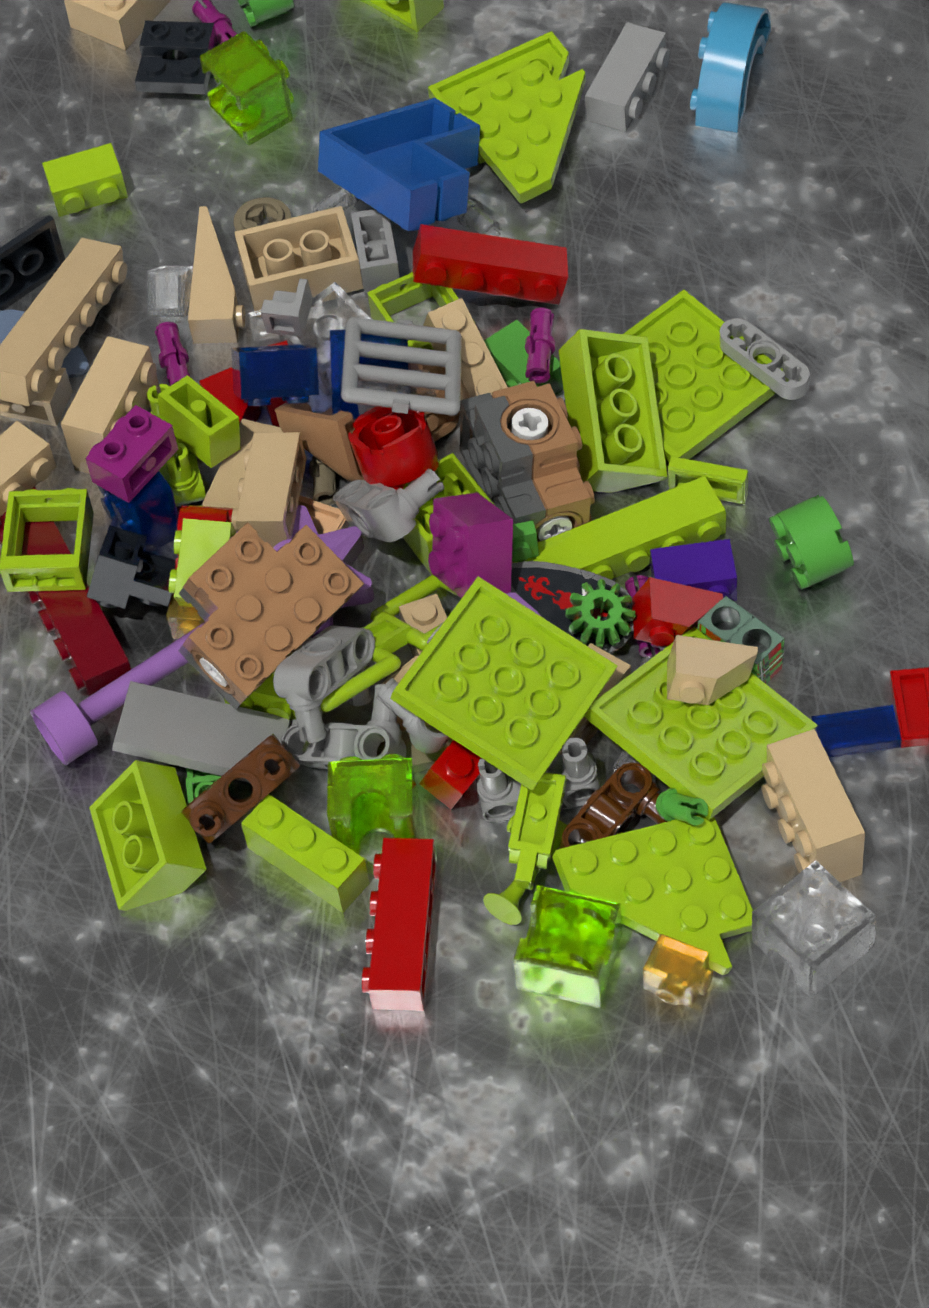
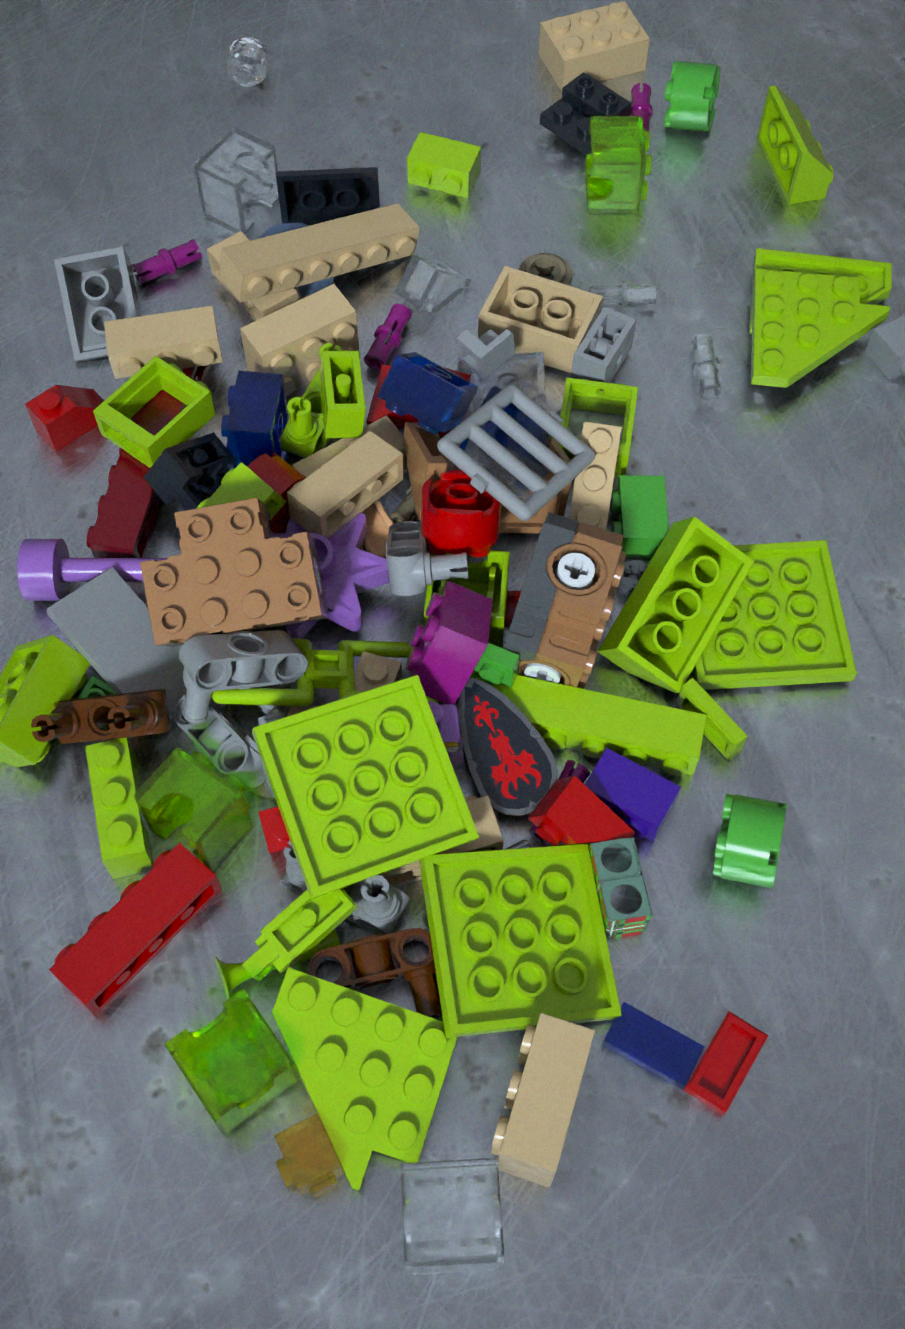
camera: 30 degrees right, 5 degrees up
magenta brick [85,405,178,503] -> none
tan slope [188,206,245,344] -> none
blue piece [318,98,480,231] -> none
red brick [413,224,568,305] -> none
magenta pin [525,308,555,383] -> none
bright green gear [565,579,635,649] -> none
bright green pin [656,788,708,825] -> none
tan slope [667,635,758,705] -> none
light grey beam [720,318,810,400] -> none

